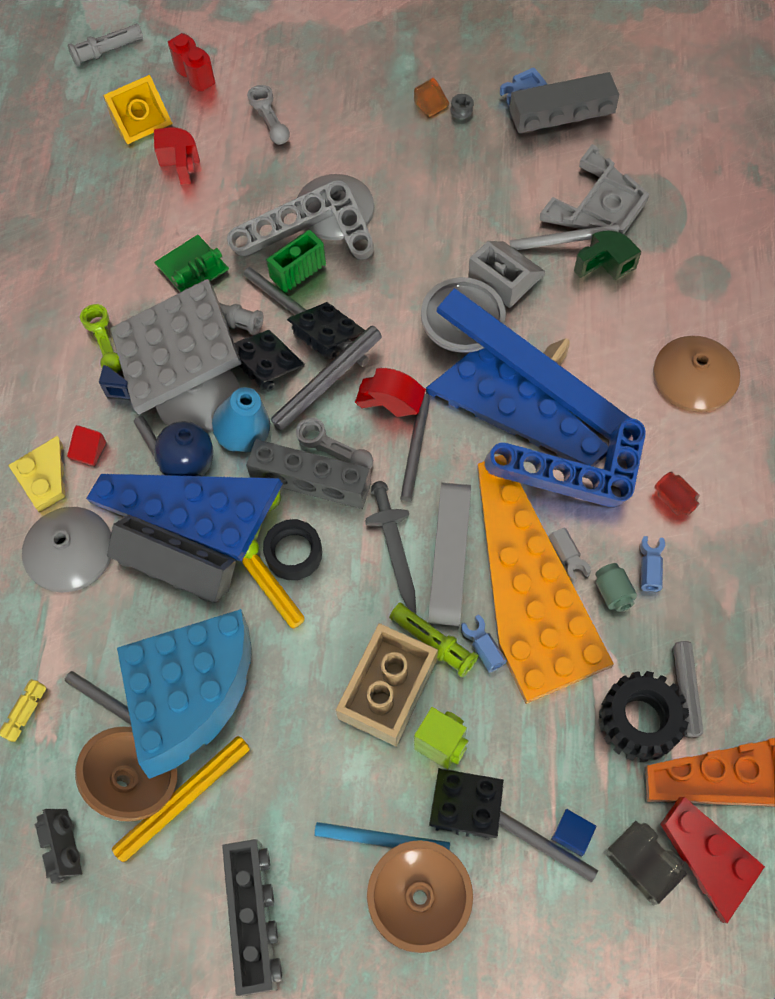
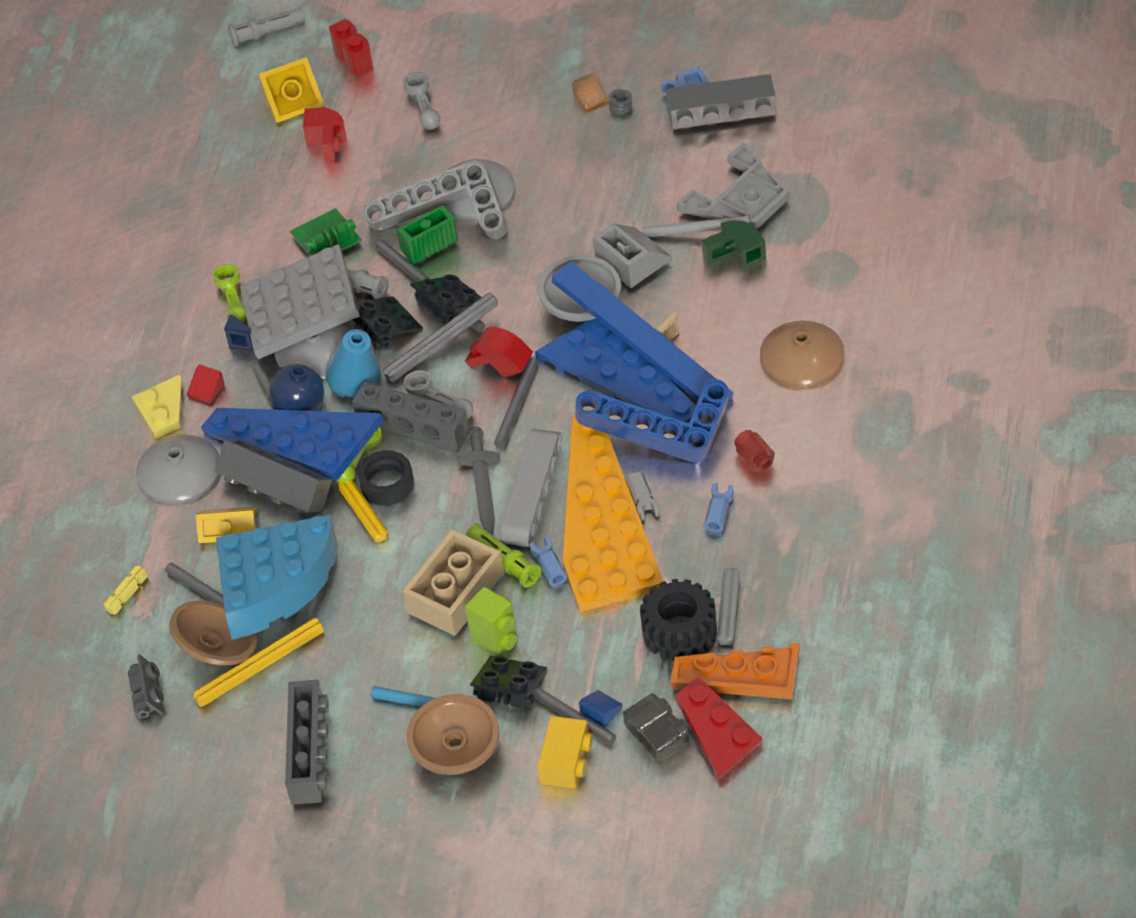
camera: 10 degrees right, 15 degrees down
sand green brick [595,563,637,612] -> none
none -> yellow panel [196,506,259,543]
none -> yellow brick [537,716,593,789]

